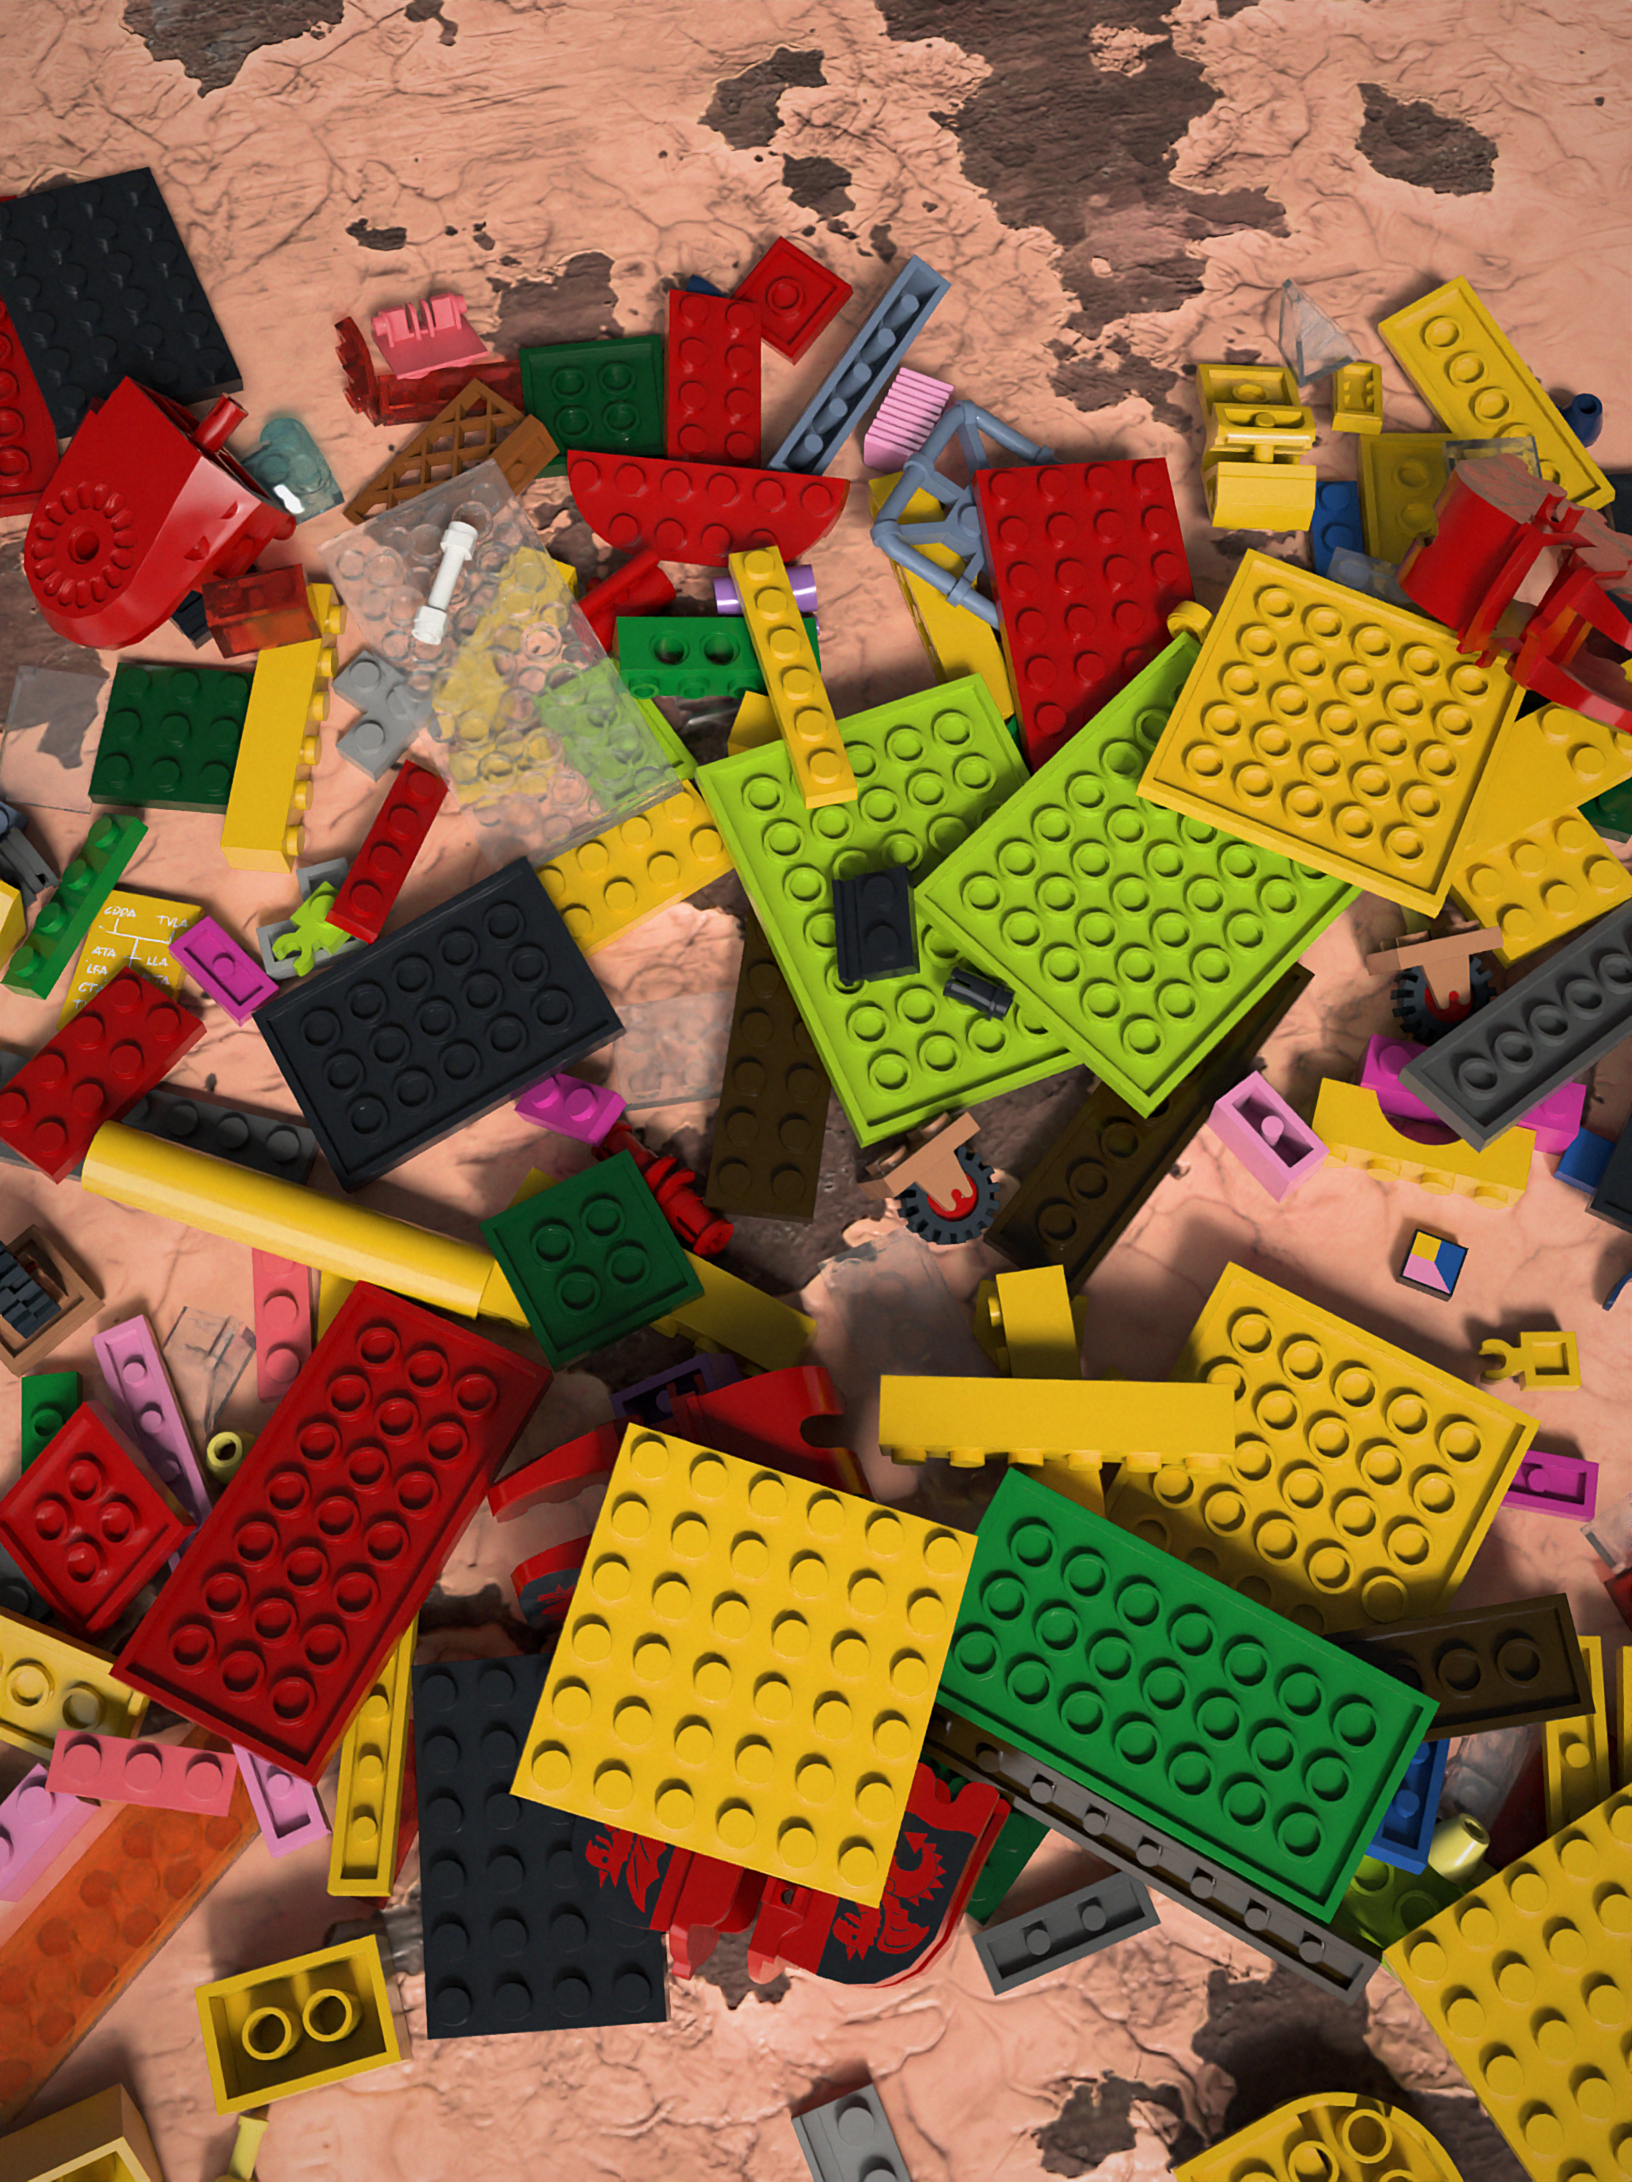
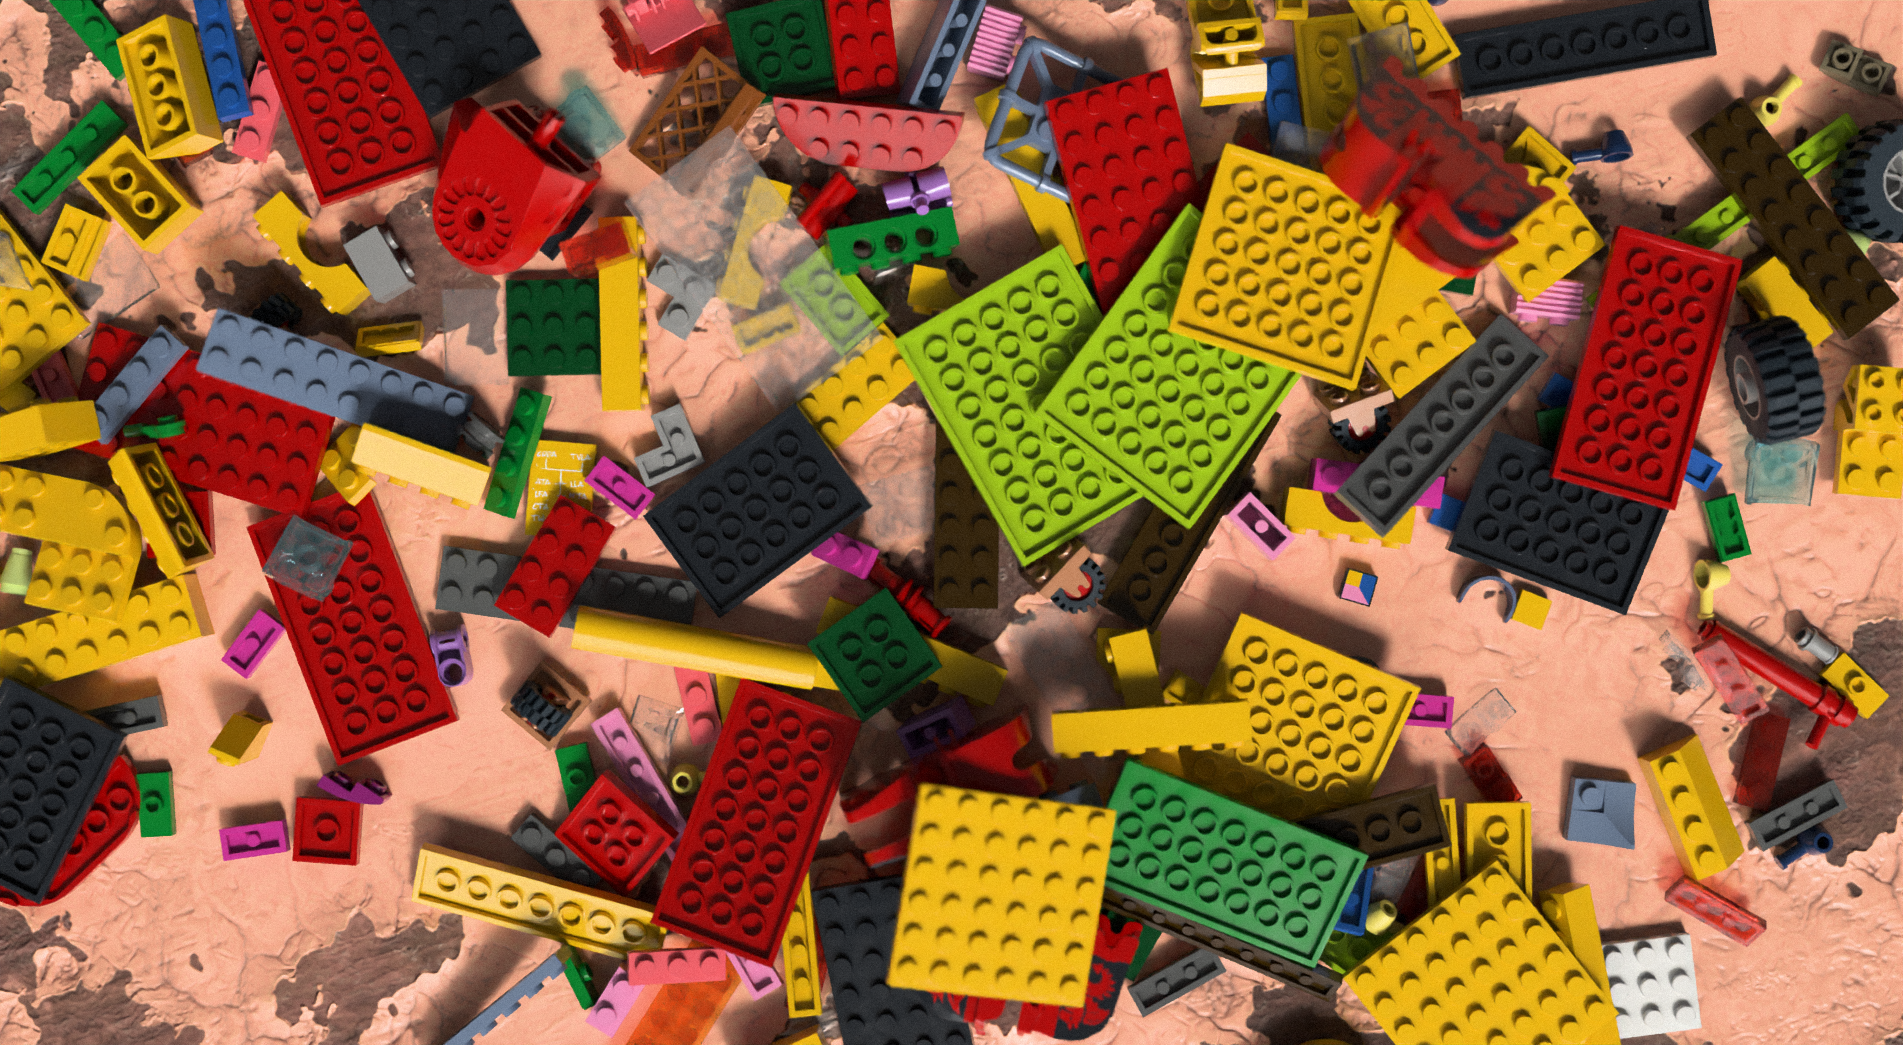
camera: 10 degrees left, 20 degrees up
lime plate [272,881,352,977] -> none
red plate [324,759,452,945] -> none
white bar [411,521,478,645] -> none
yellow plate [729,545,858,810] -> none
black plate [832,865,920,987] -> none
black pin [942,964,1016,1022] -> none
yellow tile [1167,601,1215,646] -> none
yellow plate [1477,1331,1582,1392] -> none

